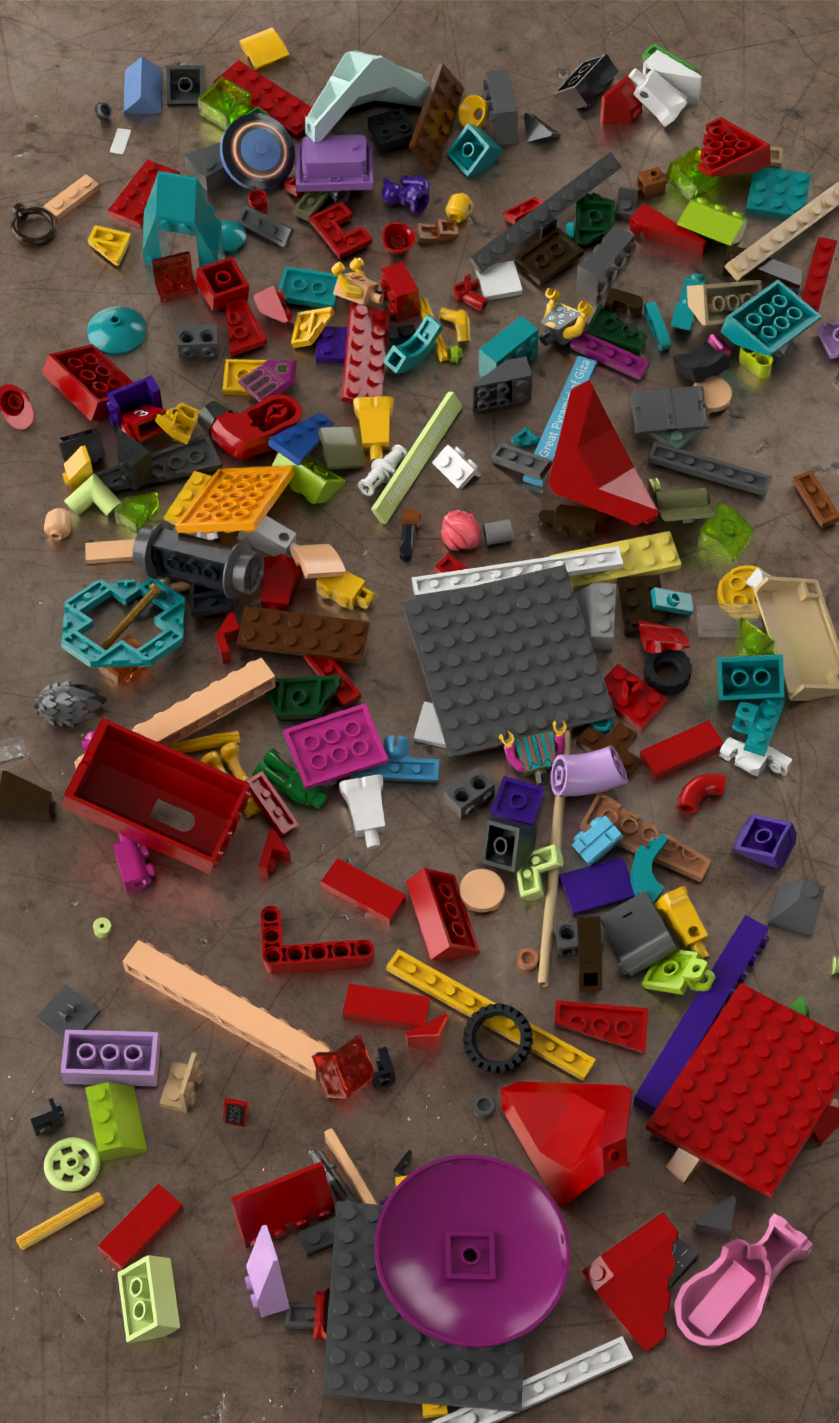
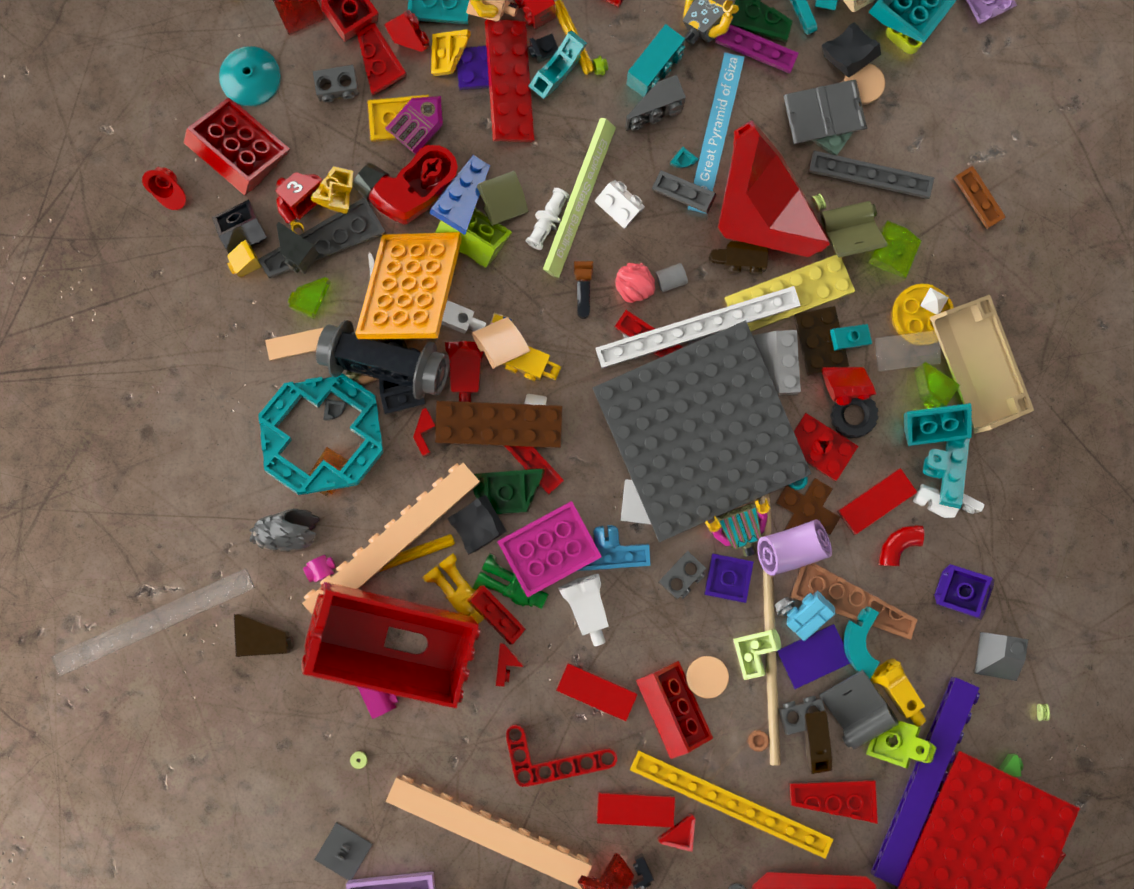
camera: 10 degrees left, 25 degrees up
light nougat head [44,508,73,540] -> none
yellowish green brick [64,473,123,517] -> none
pearl gold bar [100,583,164,650] -> none
dark purple panel [106,375,163,430] -> none
yellow plate [163,471,212,525] -> none
yellow piece [353,396,394,462] -> none
yellow arm [439,307,470,344] -> none
black tyre [463,1003,533,1074] -> none
pearl dark grey slope [481,818,538,873] -> none
dark pink slope [708,334,732,355] -> none
none -> black brick [447,495,507,555]
none -> light grey plate [775,597,795,616]

